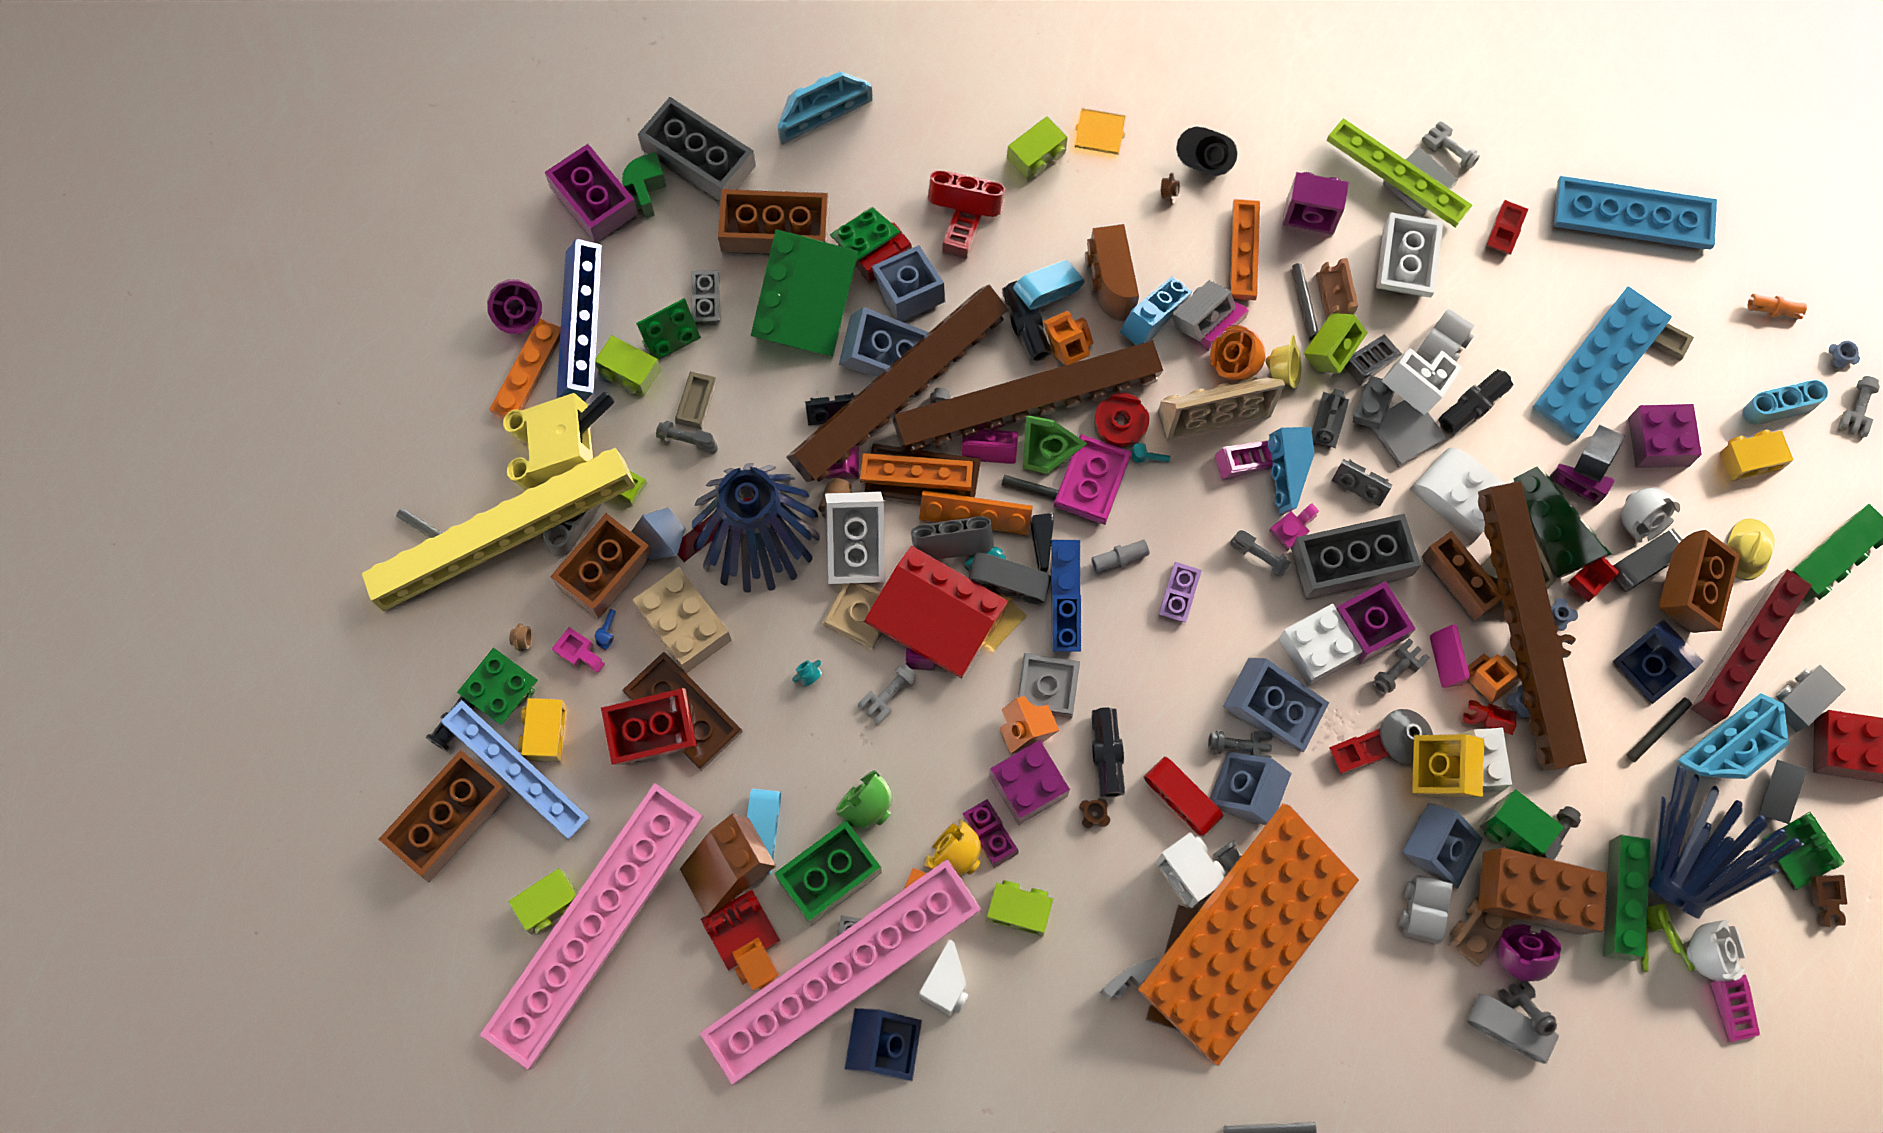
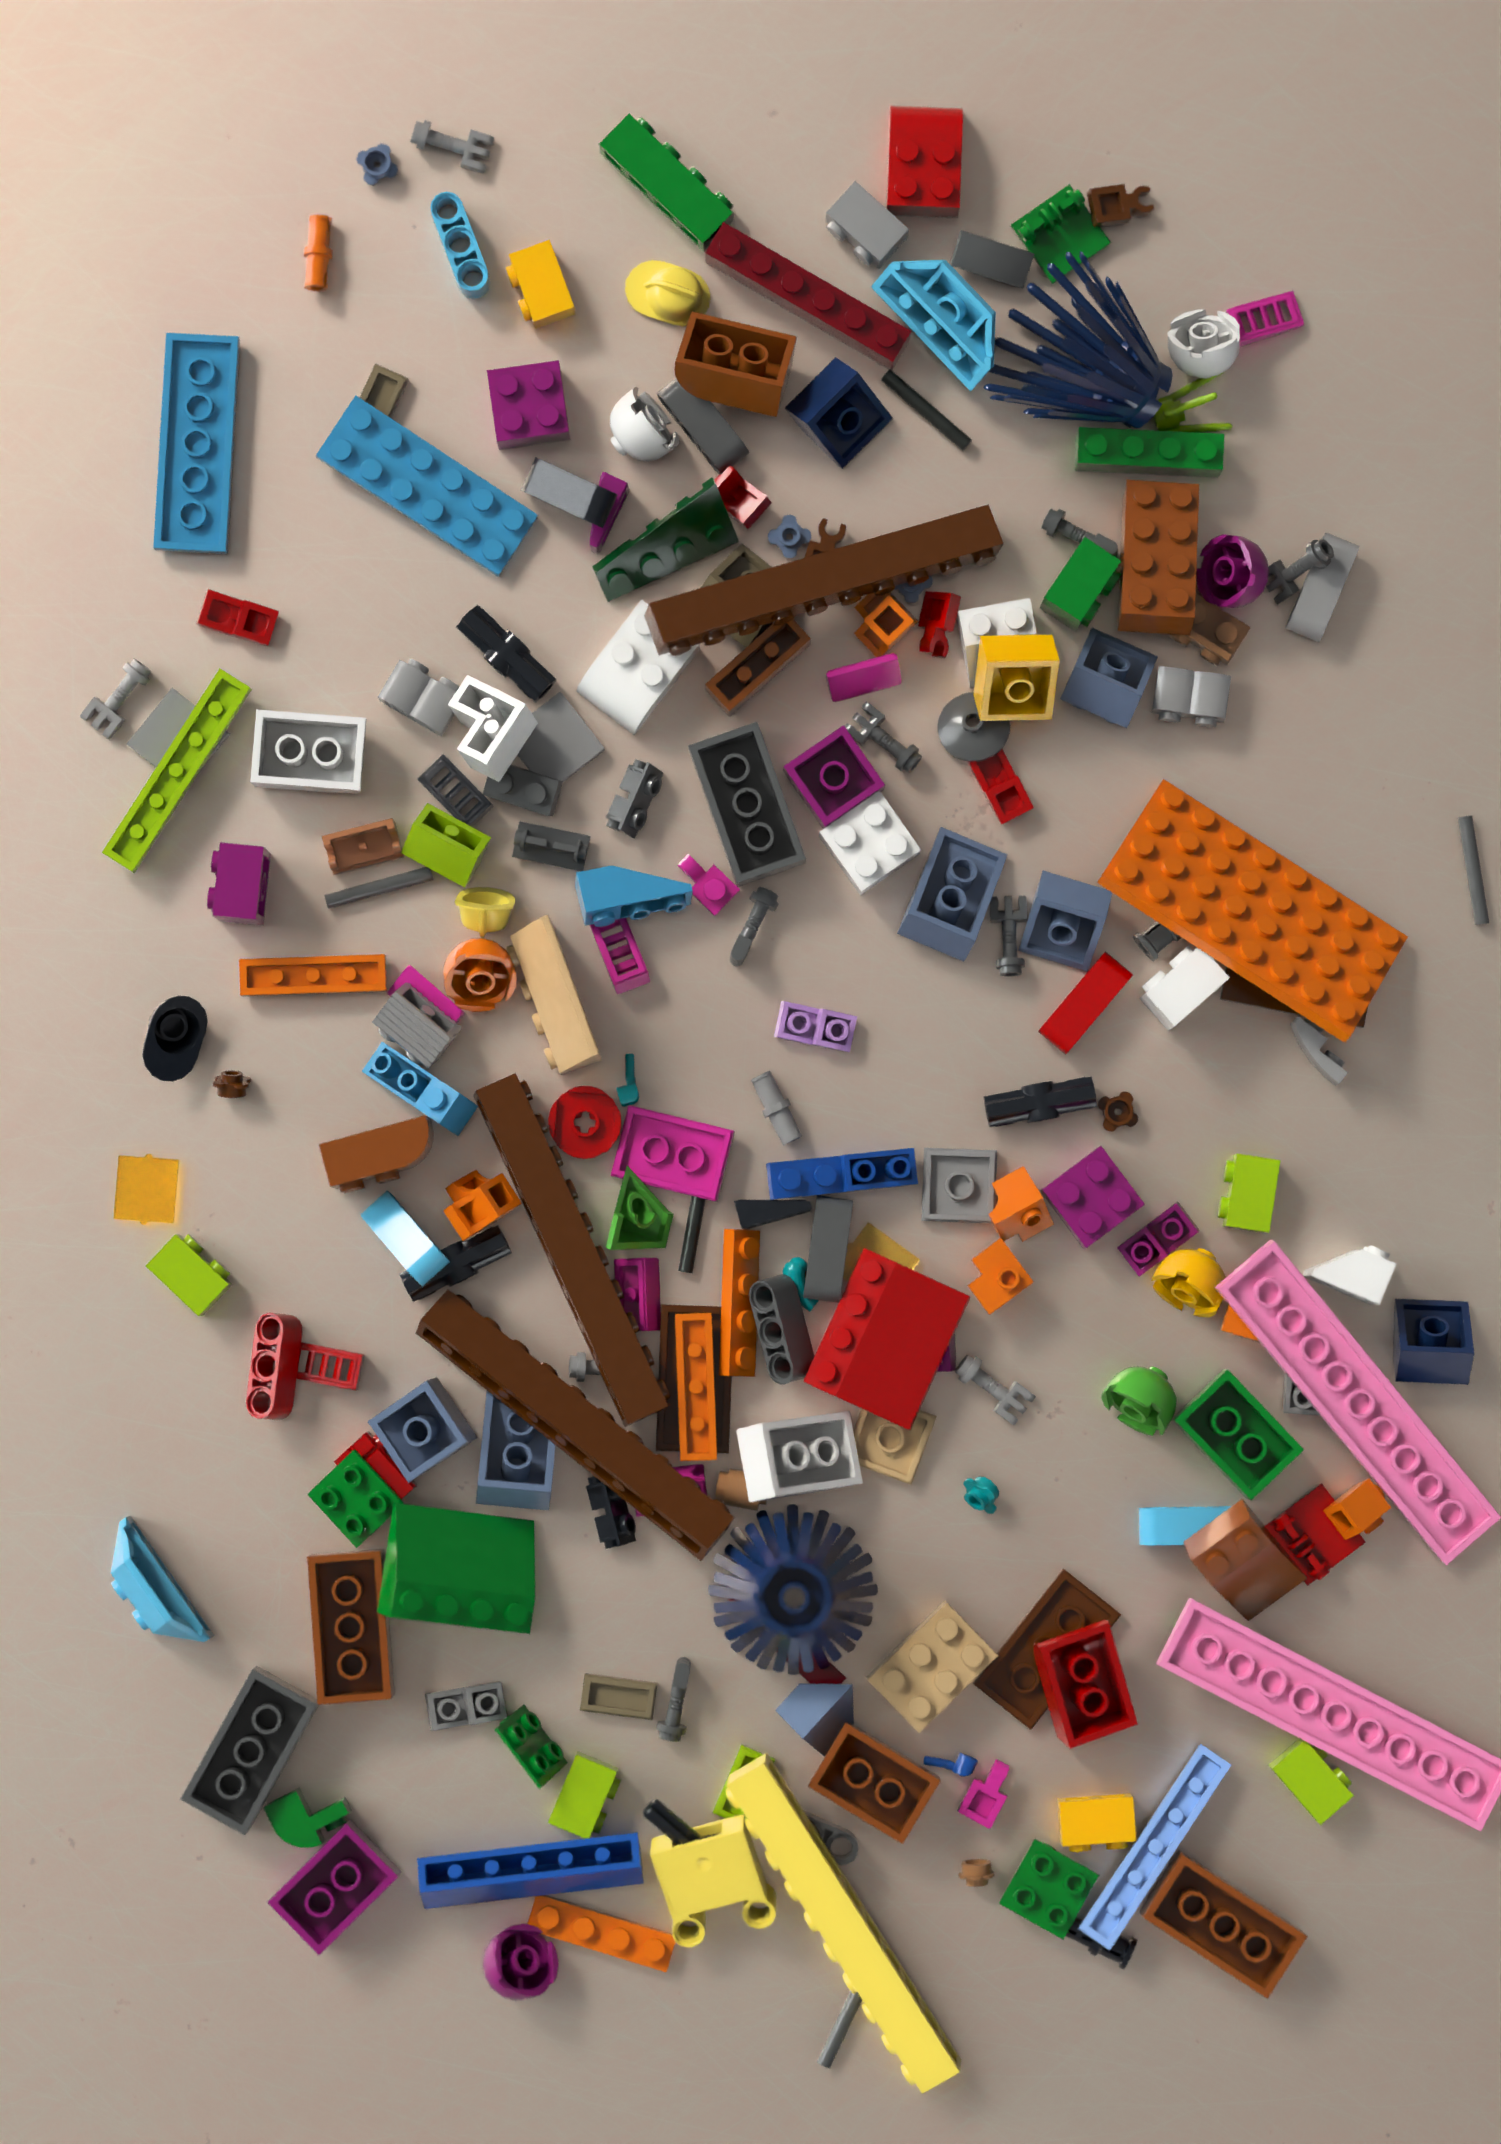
camera: 95 degrees left, 15 degrees up
none -> orange brick [967,1238,1033,1315]

